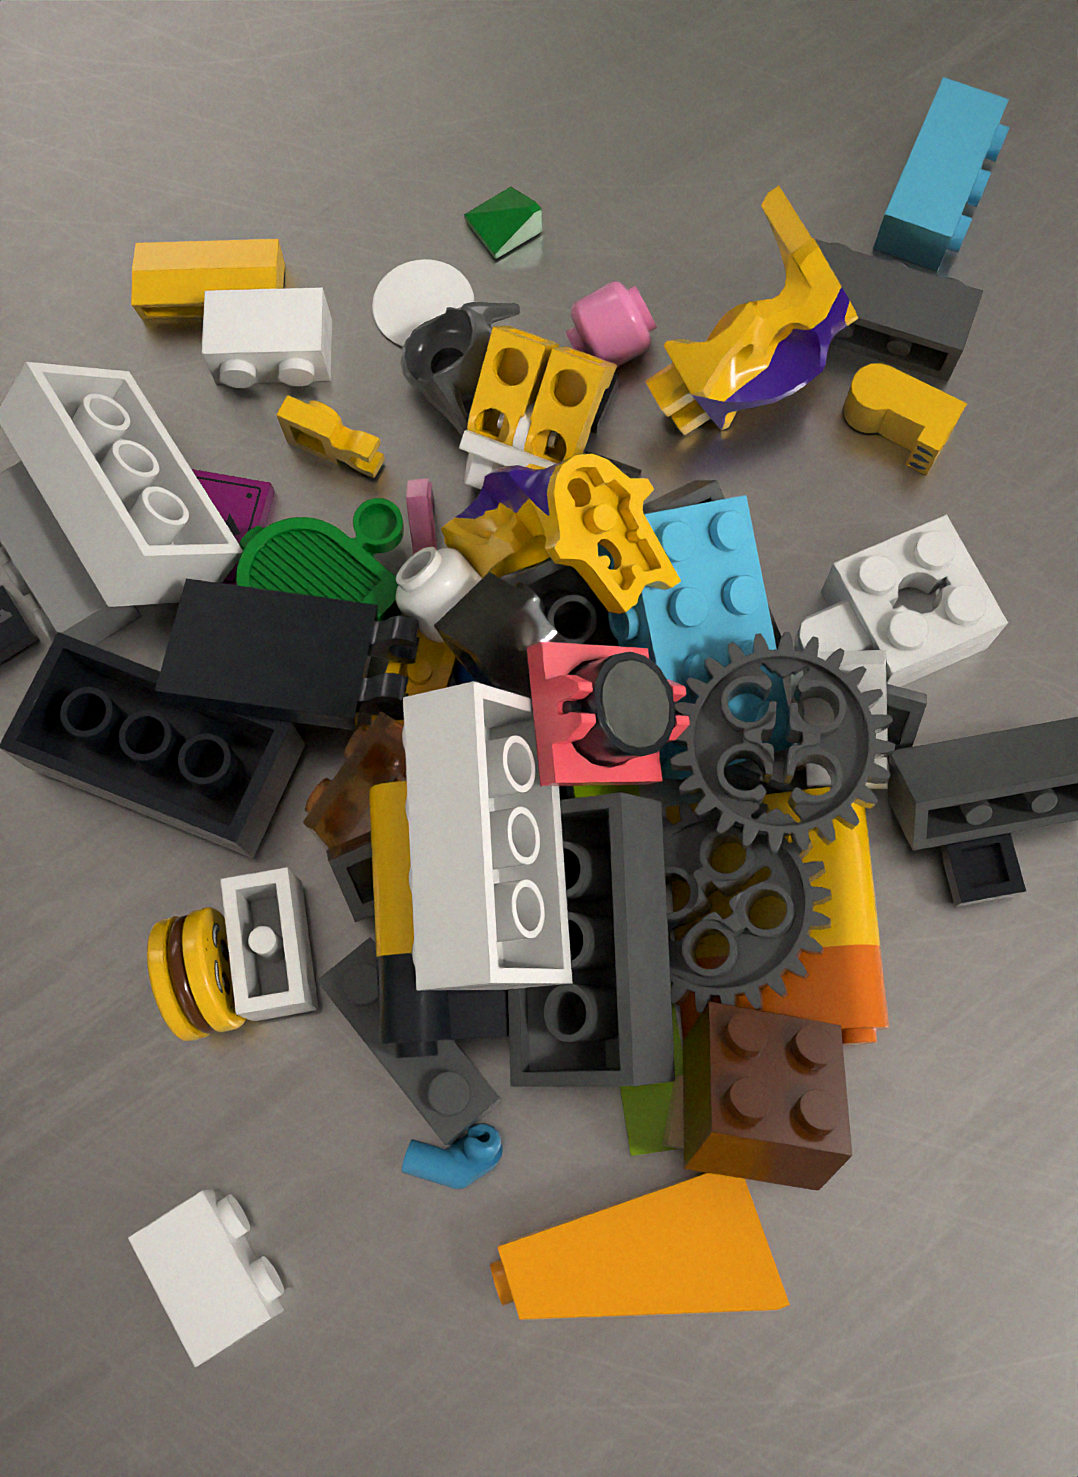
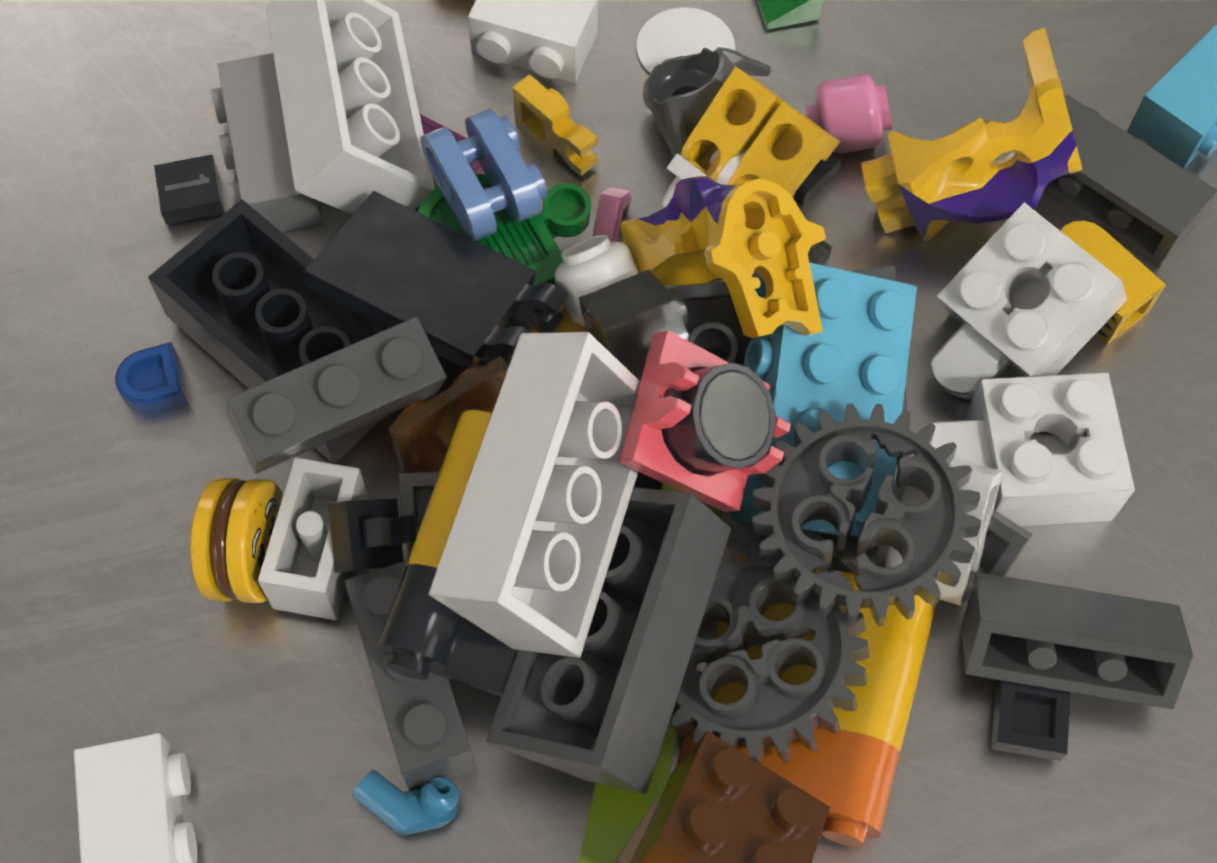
camera: 15 degrees right, 10 degrees down
none -> blue tile [115,342,189,414]
none -> dark grey brick [226,317,447,474]
none -> black tile [328,498,416,573]
none -> medium blue brick [421,109,547,241]
none -> white brick [931,202,1127,400]

